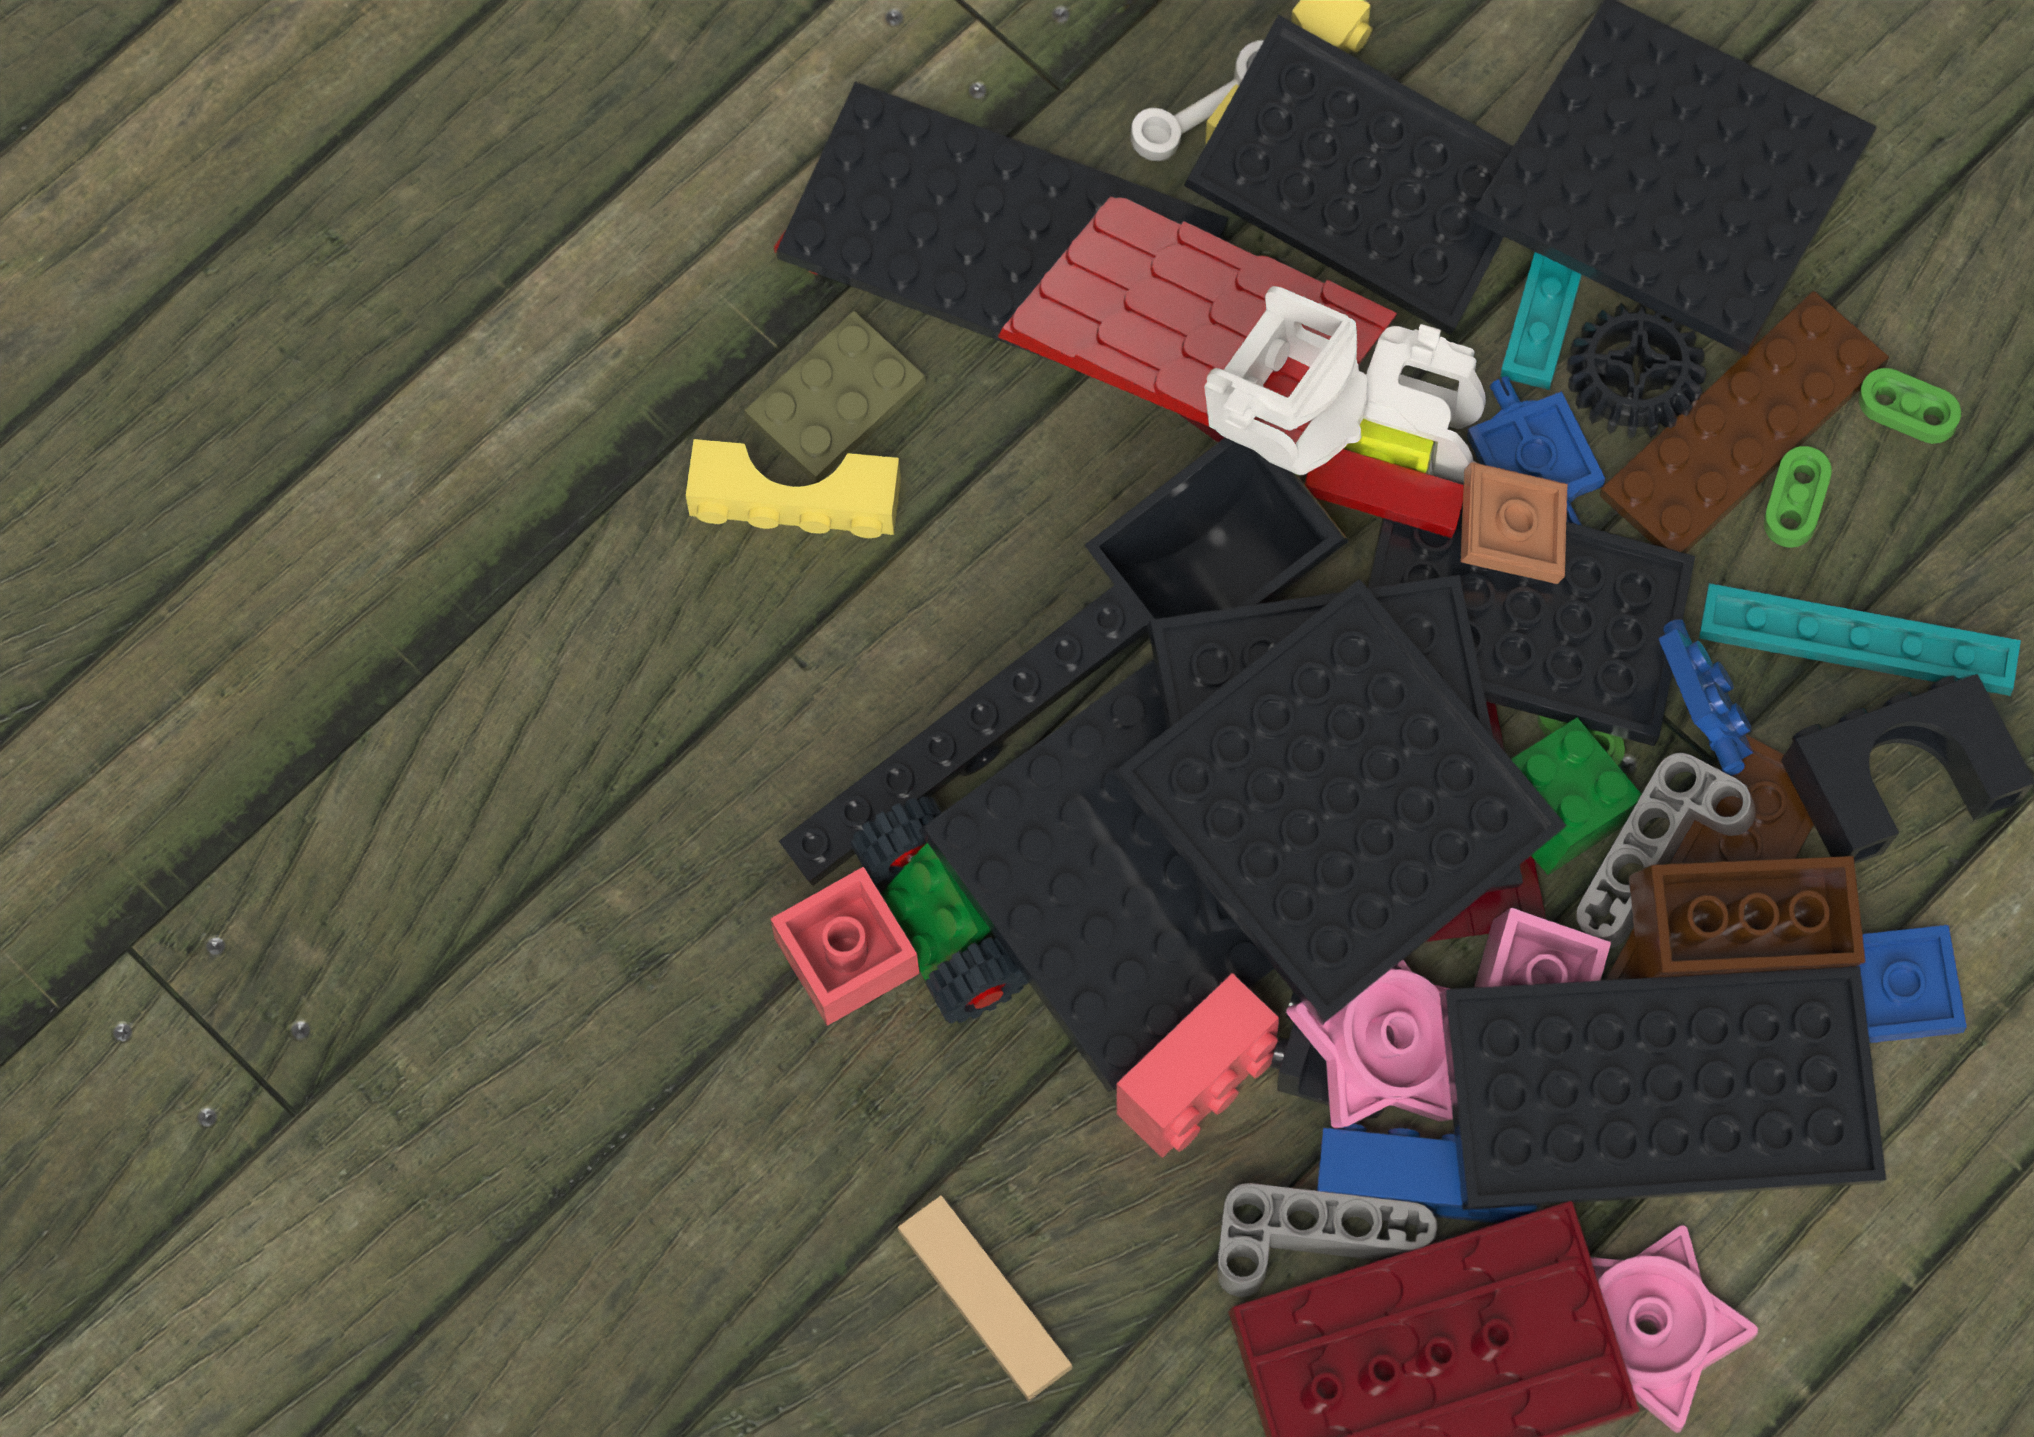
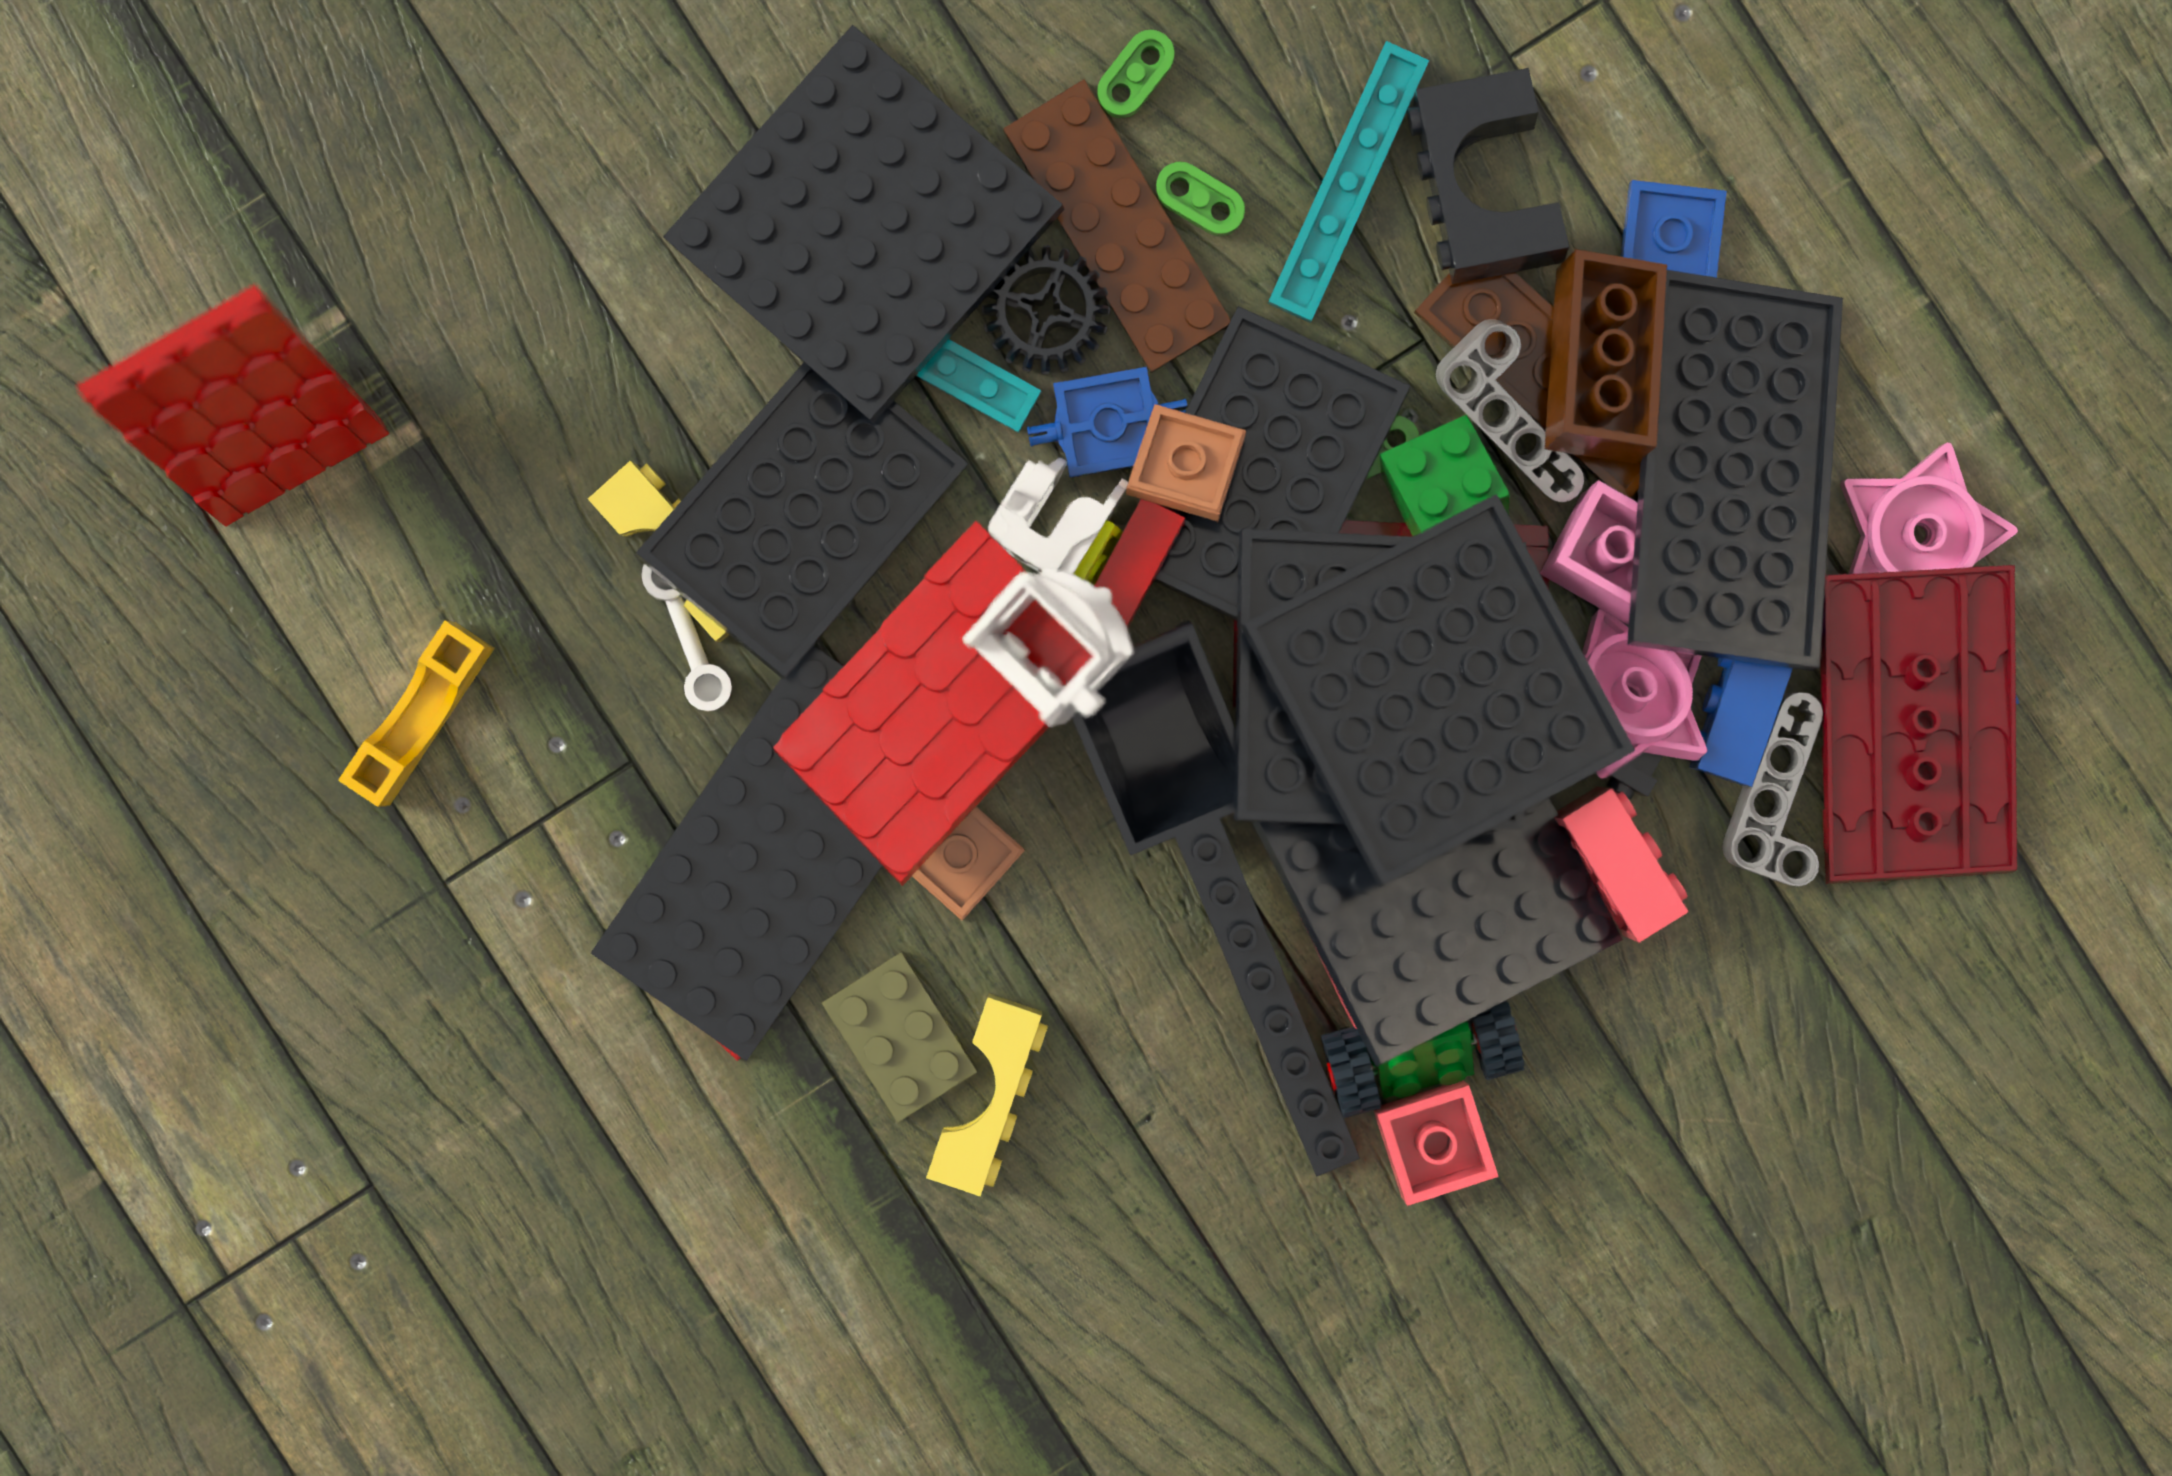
camera: 85 degrees left, 20 degrees up
tan tile [898,1195,1072,1401] -> none
blue plate [1658,620,1753,776] -> none
none -> nougat tile [912,806,1025,920]

